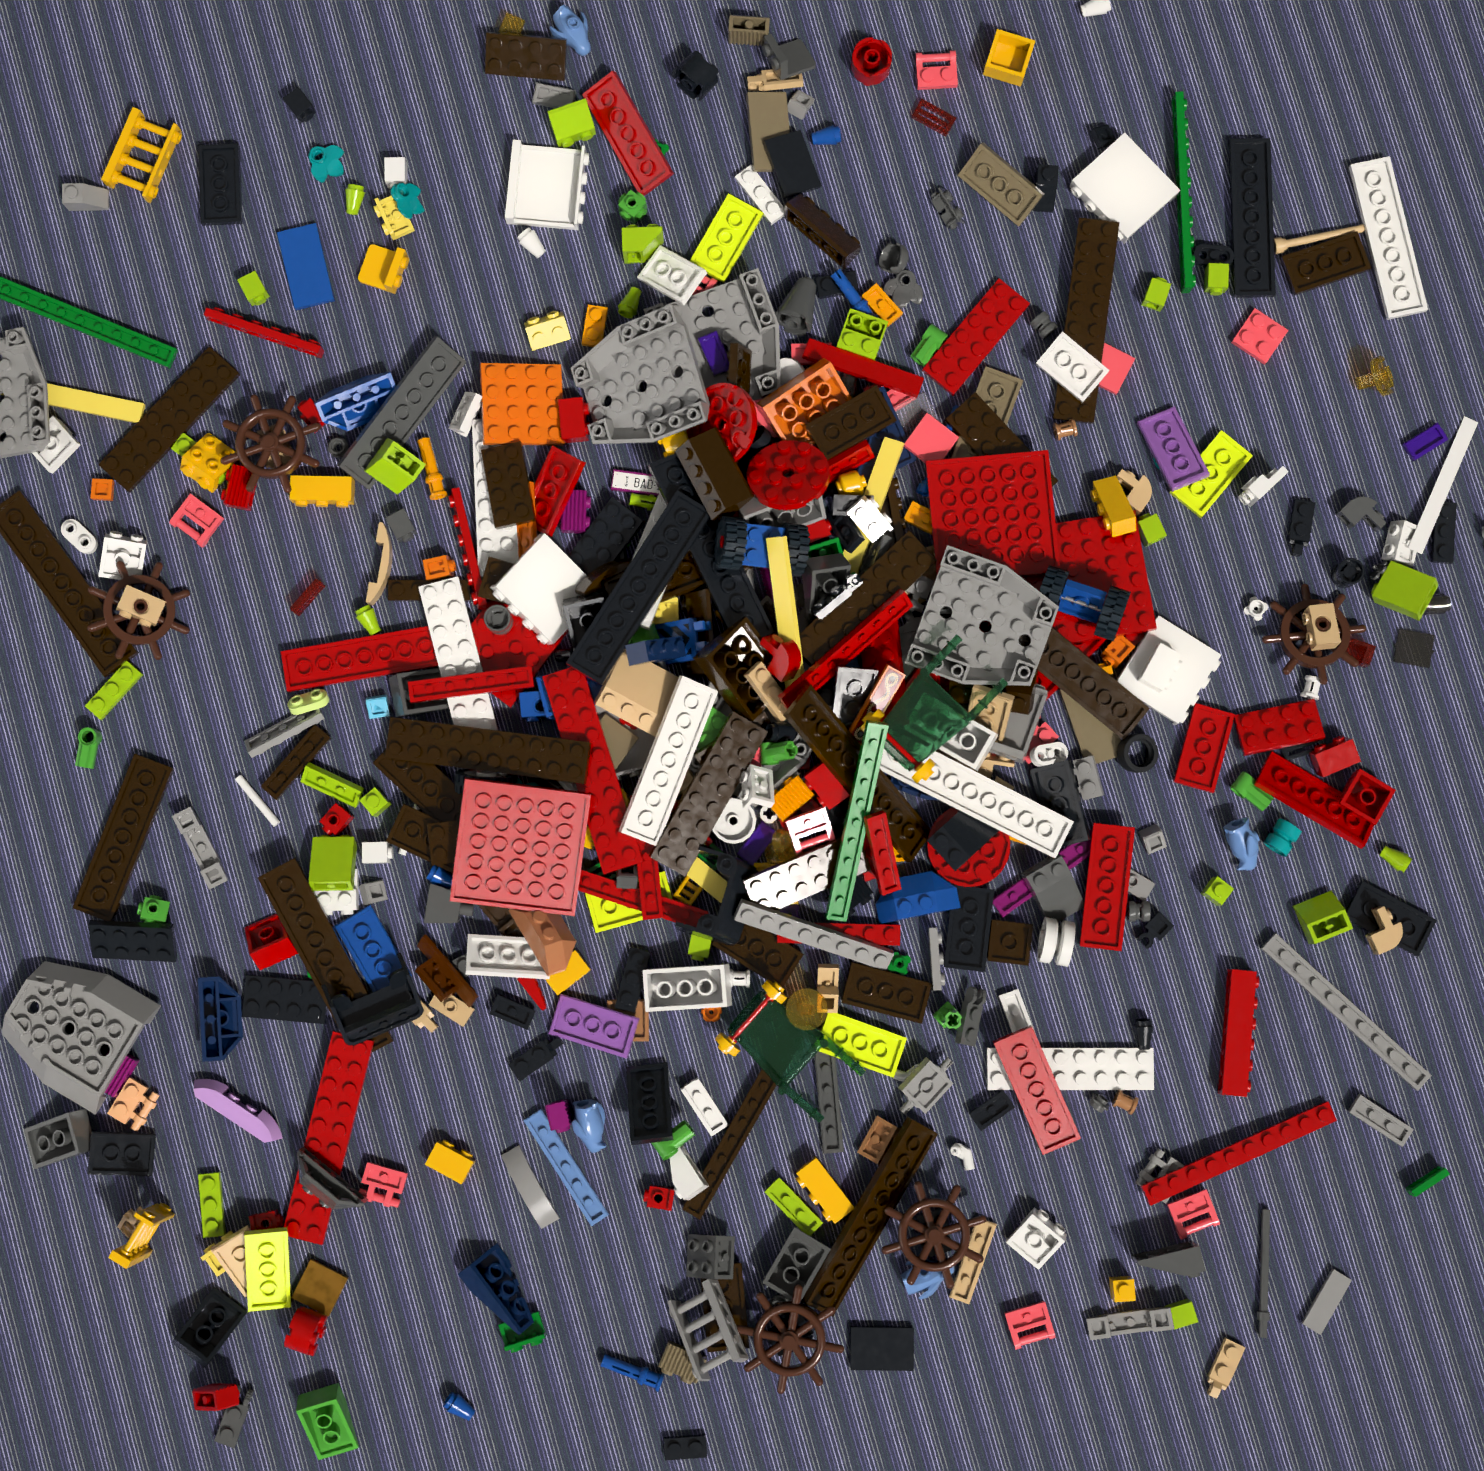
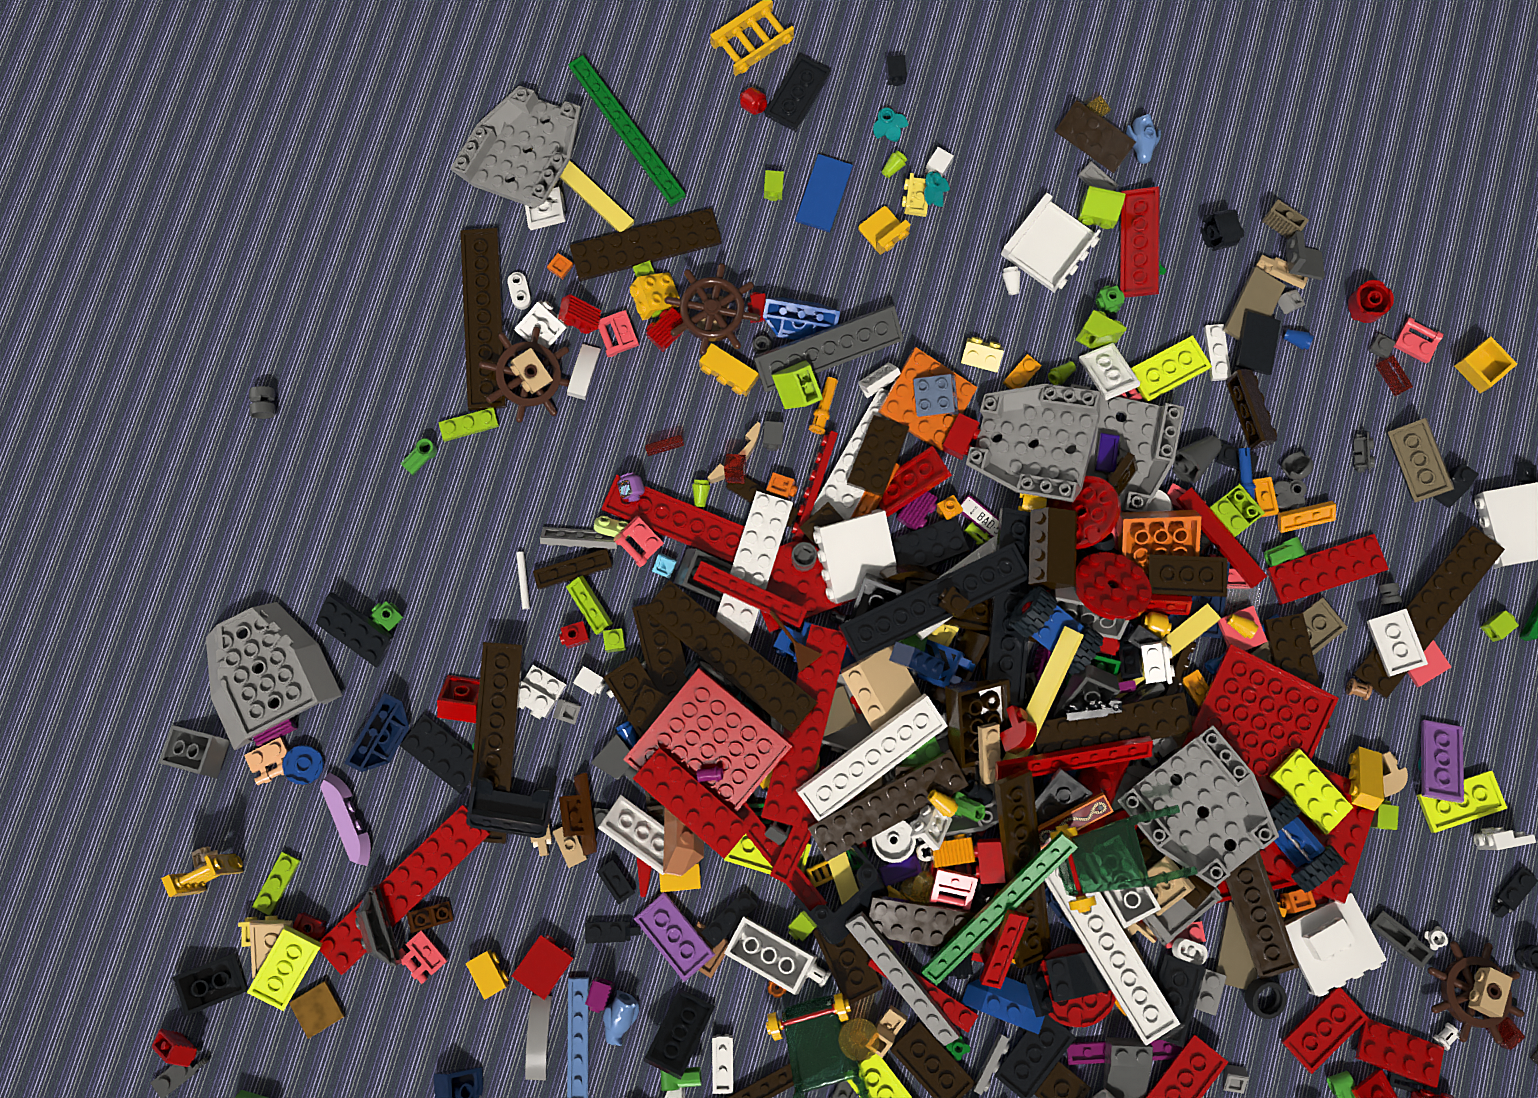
camera: 30 degrees right, 5 degrees down
light grey slope [62,183,109,211] -> none
dark brown plate [72,754,174,921] -> none
black tile [87,1131,156,1176] -> none
light grey slope [172,807,228,890] -> none
red plate [204,307,324,359] -> none
red brick [284,1306,328,1356] -> none
lime brick [309,835,357,891] -> none
blue tile [335,905,413,992] -> none
none -> blue tile [282,745,324,785]
none -> reddish brown slope [406,901,454,933]
none -> red brick [511,935,574,1000]
none -> red brick [558,294,602,334]
none -> white slope [567,344,601,400]
none -> coral plate [614,516,664,567]
none -> medium lavender head [617,472,645,502]
none -> red plate [632,748,751,859]
none -> magenta pin [697,766,723,782]
none -> clear red panel [724,454,747,484]
none -> red head [740,87,767,115]
none -> reddish brown piece [770,611,823,673]
none -> sand blue bracket [913,374,959,417]
none -> yellow cone [927,790,958,817]
none -> light orange bracket [937,495,963,520]
none -> dark brown bracket [939,586,970,619]
none -> black plate [1024,971,1054,1017]
none -> magenta tile [1118,680,1136,694]
none -> yellow cone [1227,614,1259,639]
none -> neon yellow plate [1270,749,1353,835]
none -> light orange plate [1278,501,1336,533]
none -> dark grey plate [1368,333,1396,359]
none -> dark grey slope [1370,911,1435,970]

